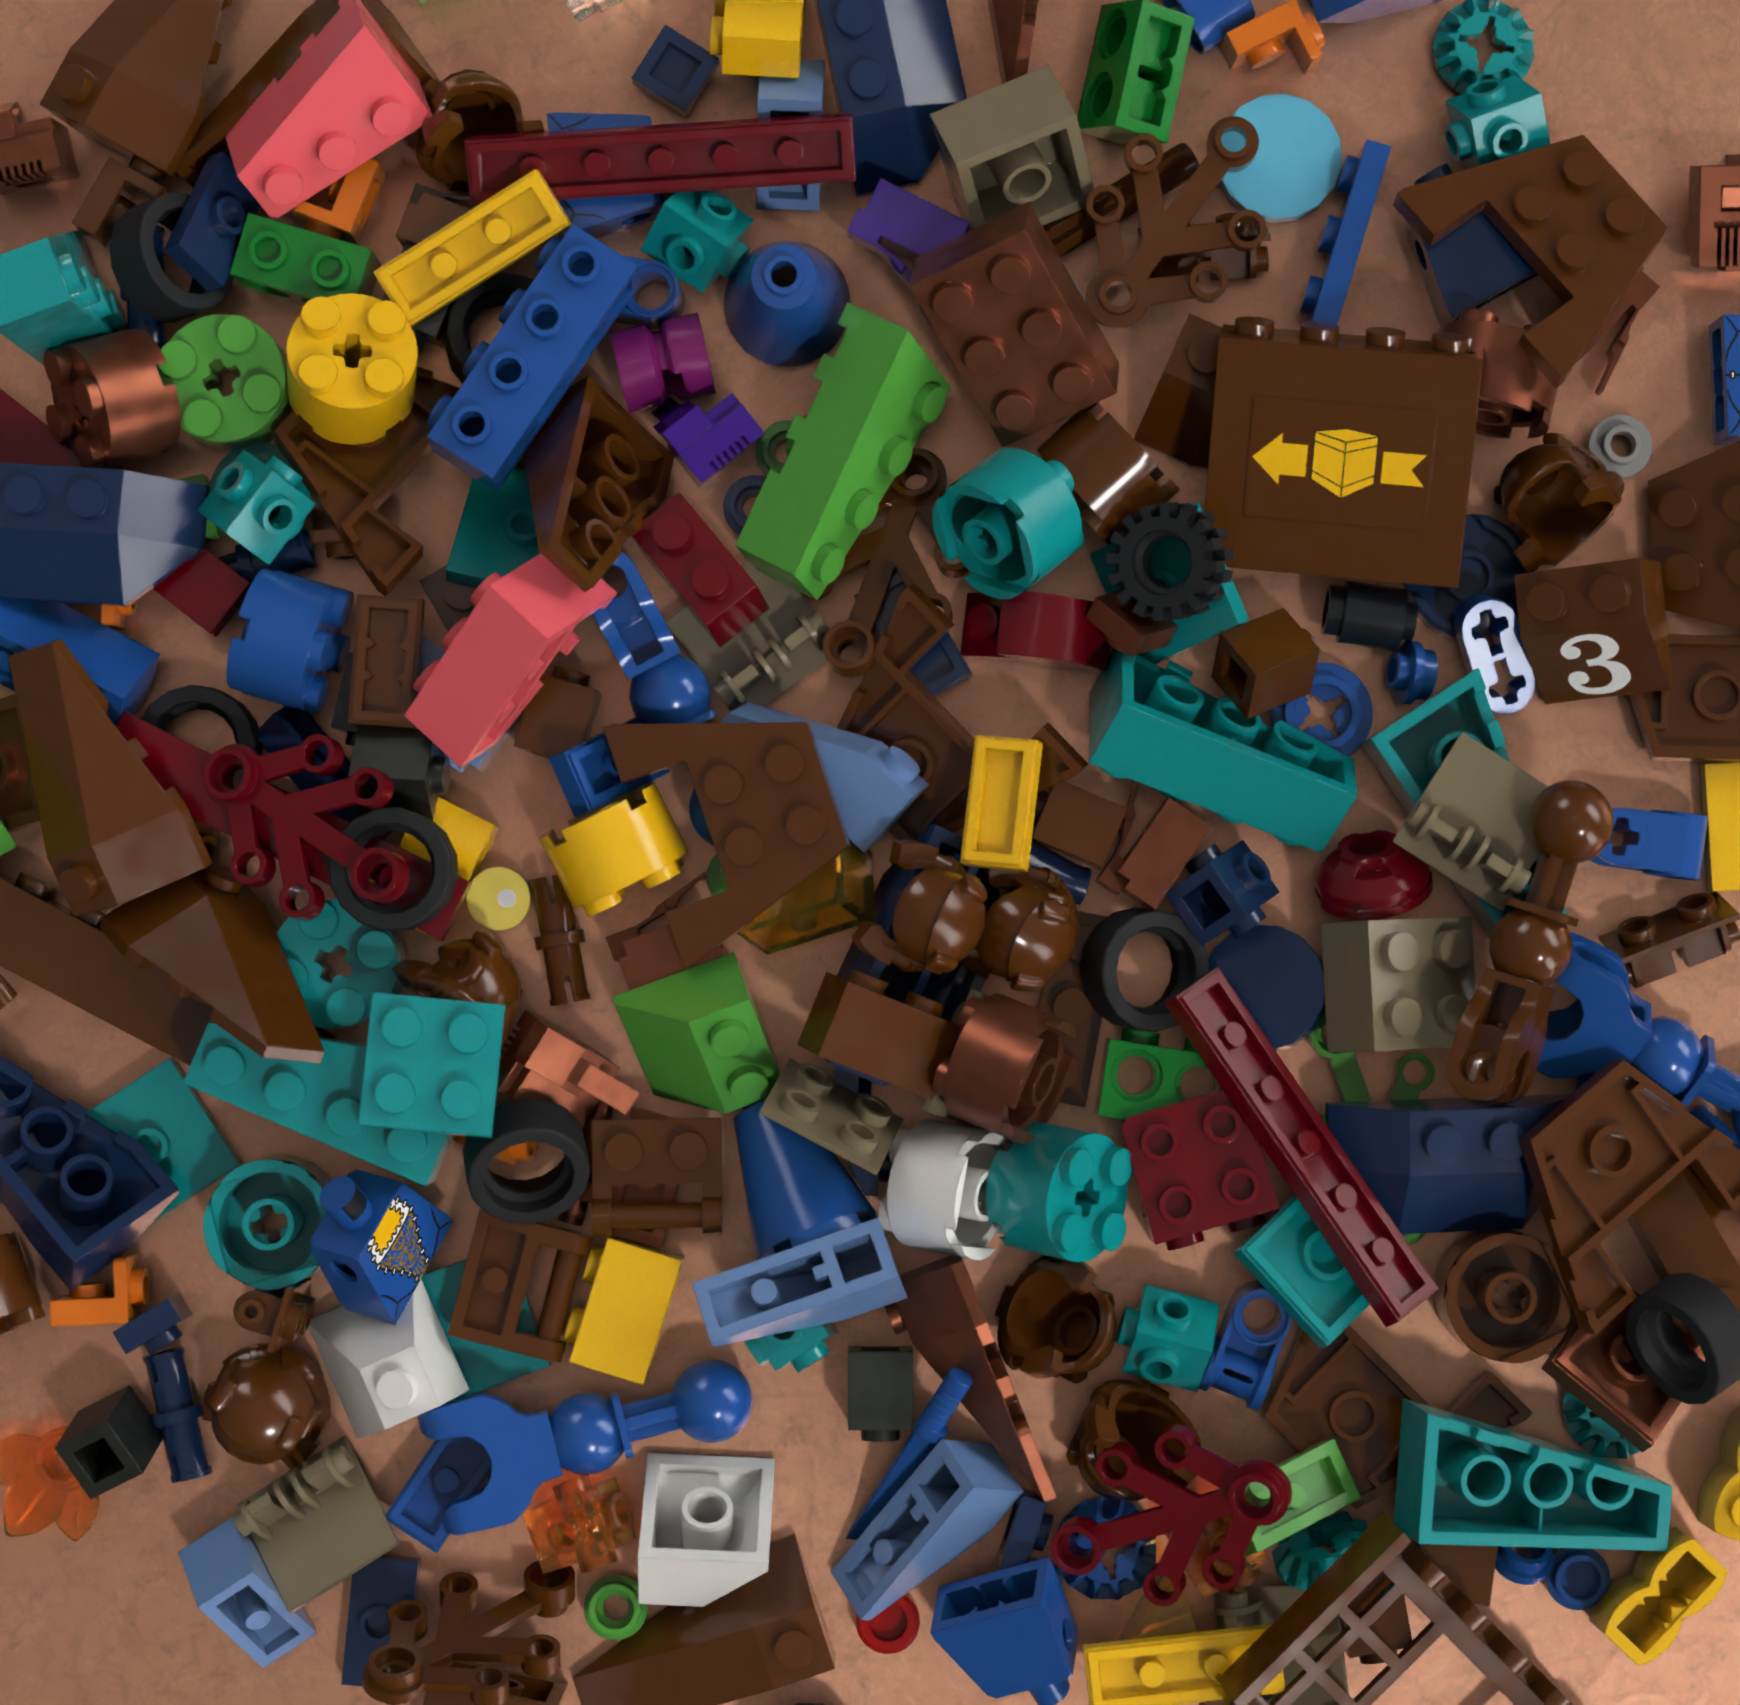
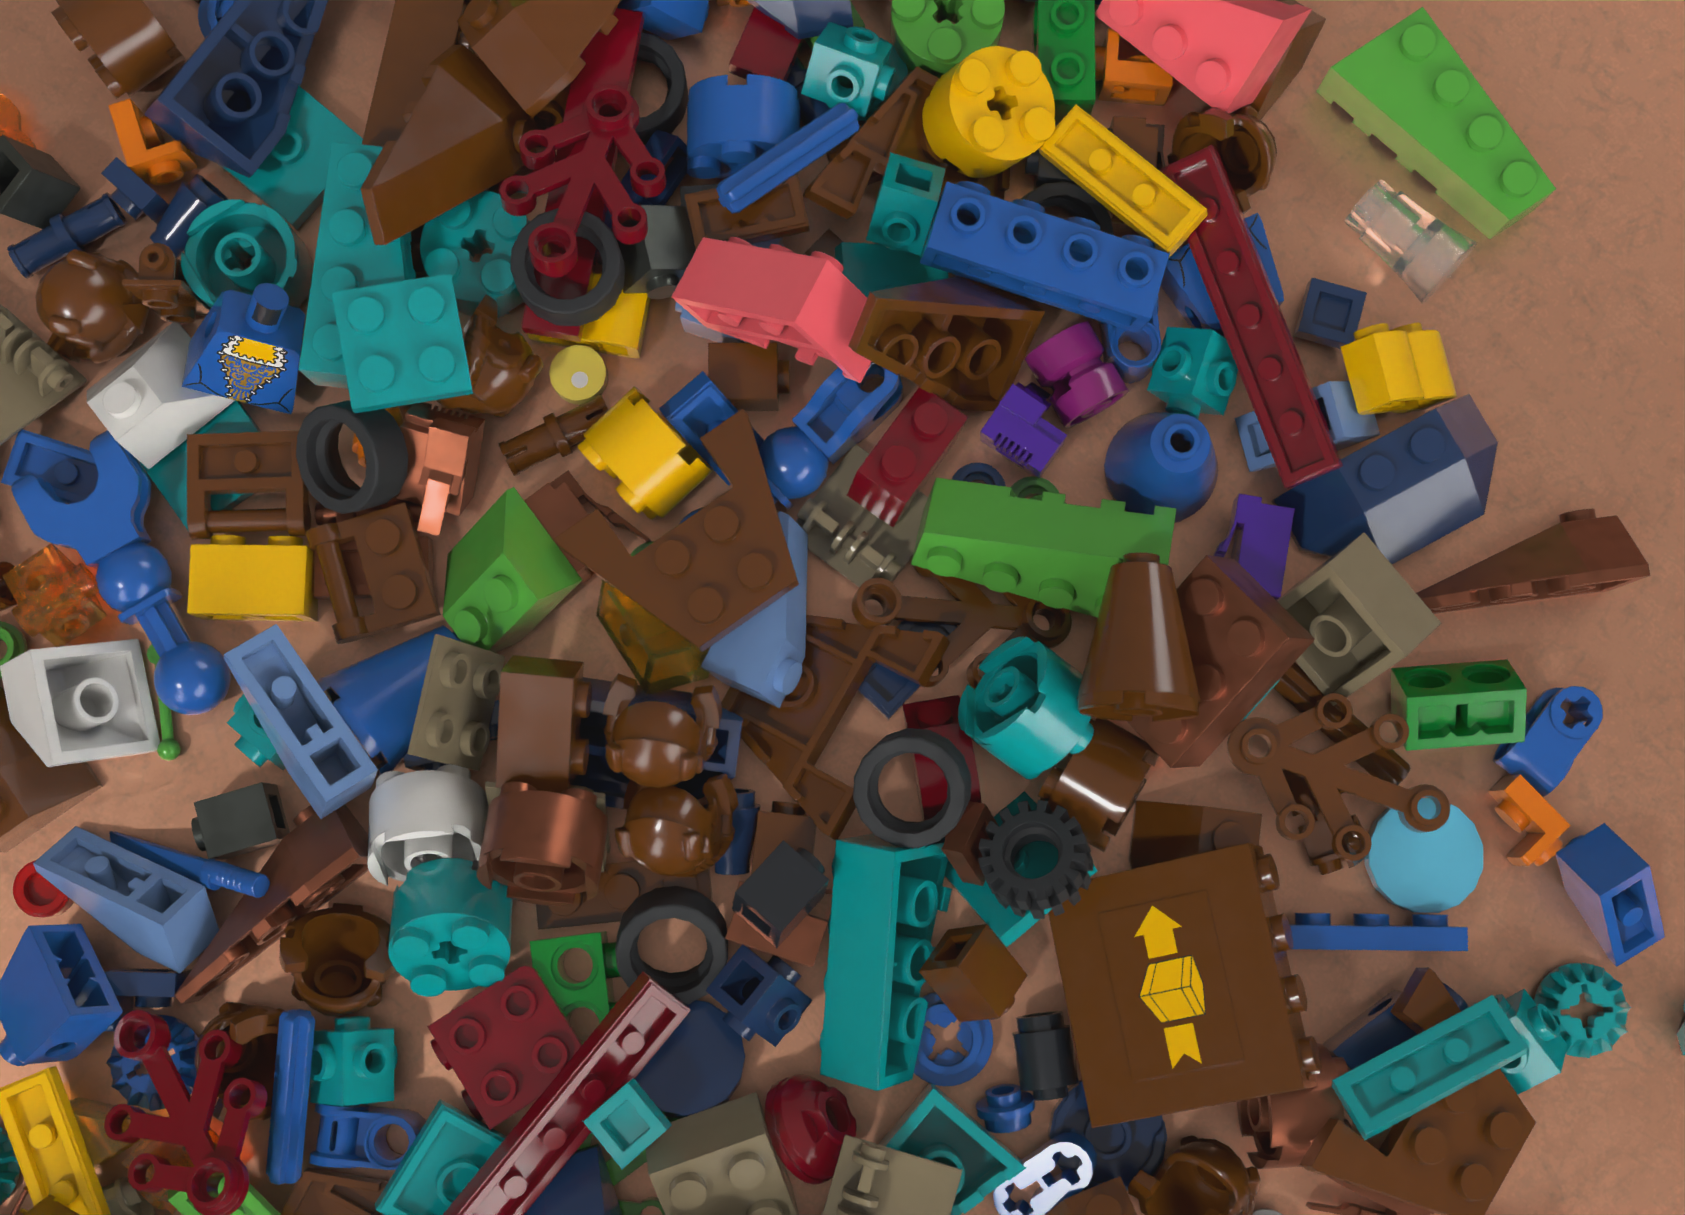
camera: 75 degrees right, 5 degrees down
yellow tile [960,735,1043,872] -> none
none -> bright green hinge [147,645,181,761]
none -> dark blue cone [150,174,229,259]
none -> blue axle [266,1009,315,1185]
none -> teal tile [583,1078,672,1169]
none -> blue axle [716,103,860,213]
none -> black brick [732,840,829,948]
none -> black tyre [853,728,971,848]
none -> teal brick [866,152,945,256]
none -> reddish brown cone [1077,552,1201,722]
none -> teal plate [1332,995,1528,1141]

